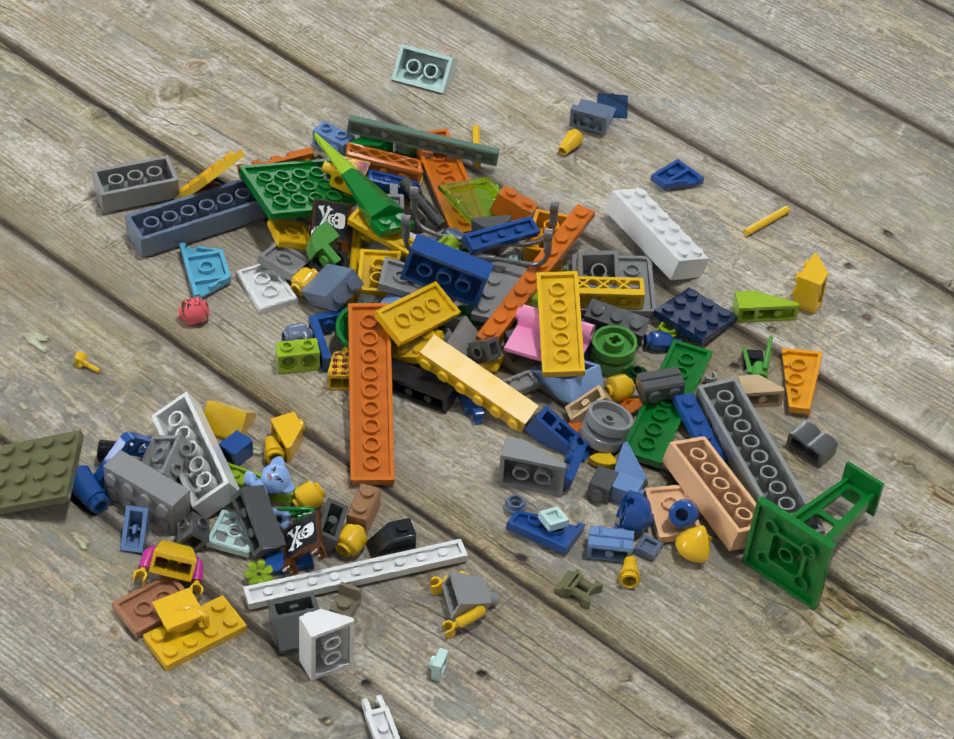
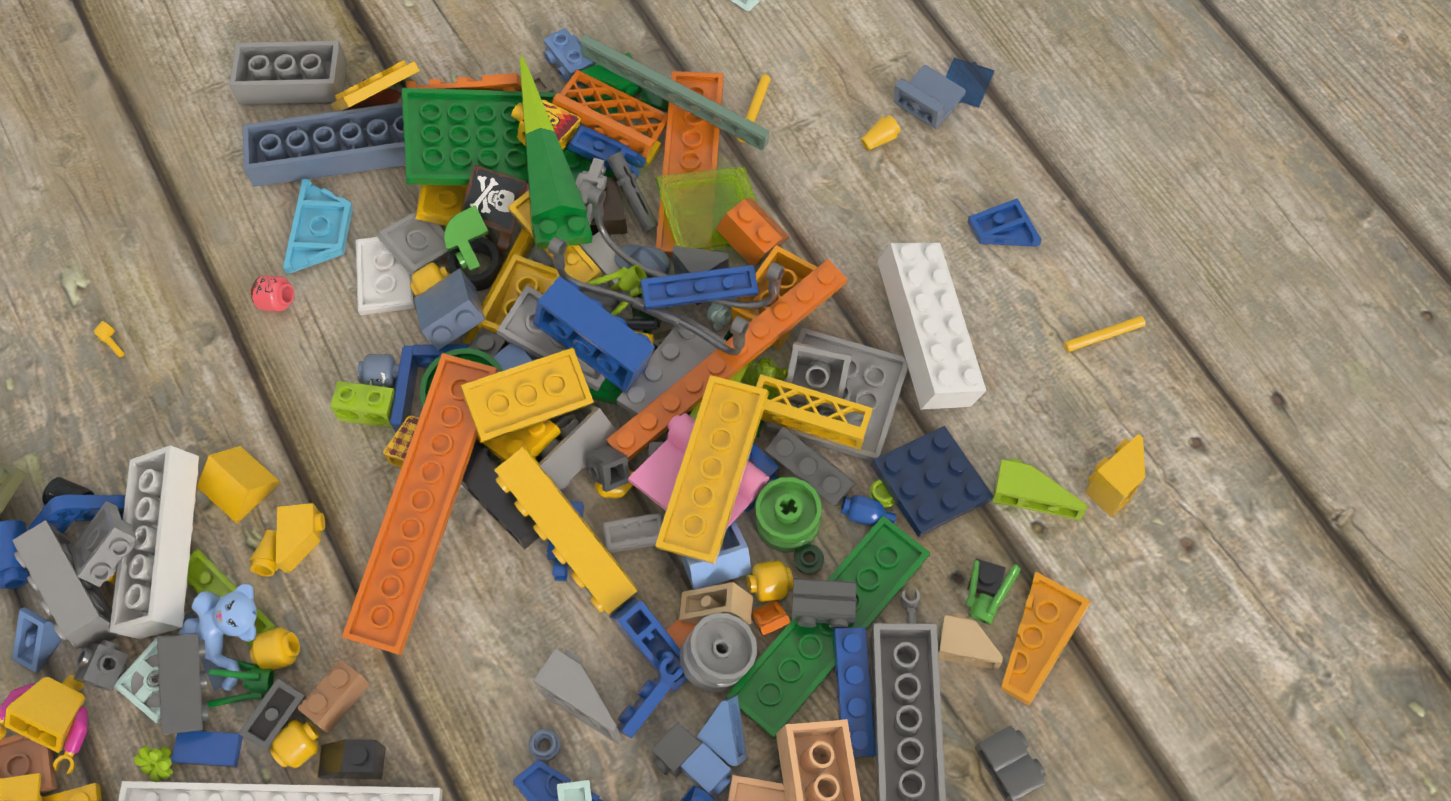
camera: 25 degrees right, 20 degrees up
blue brick [219,430,253,466] -> none
flag [282,509,327,576] -> none
yellow tile [588,452,617,469] -> none

